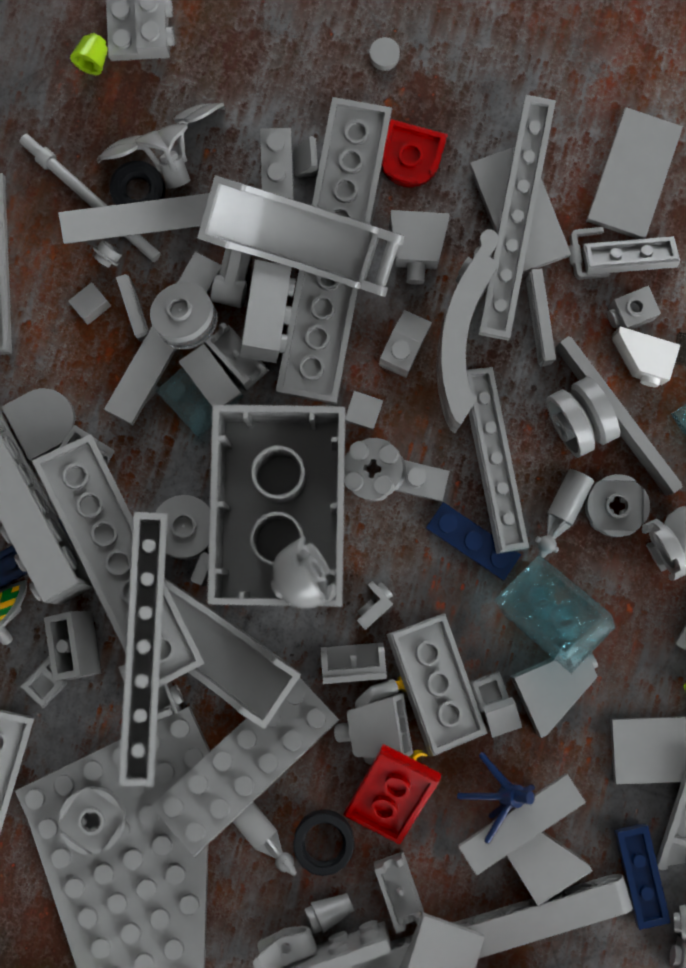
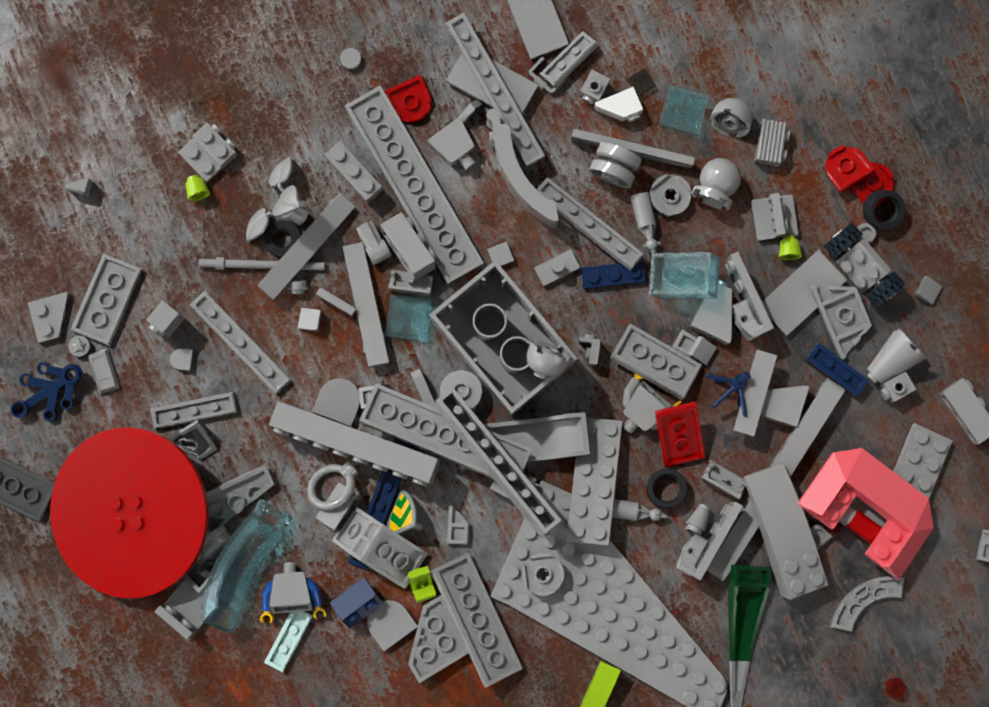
camera: 45 degrees left, 0 degrees up
light grey brick [44,611,101,681] -> none
light grey piece [150,282,218,349] -> none
light grey tile [179,343,242,407] -> none
light grey tile [191,552,209,586] -> none
light grey windscreen [197,175,405,297] -> none
light grey slope [293,136,318,178] -> none
light grey hinge [321,642,387,684] -> none
light grey plate [344,438,406,501] -> none
light grey slope [379,310,432,378] -> none
light grey tile [525,269,556,367] -> none
none -> light grey beam [410,369,435,407]
none -> light grey tile [459,100,483,123]
none -> light grey plate [724,252,774,341]

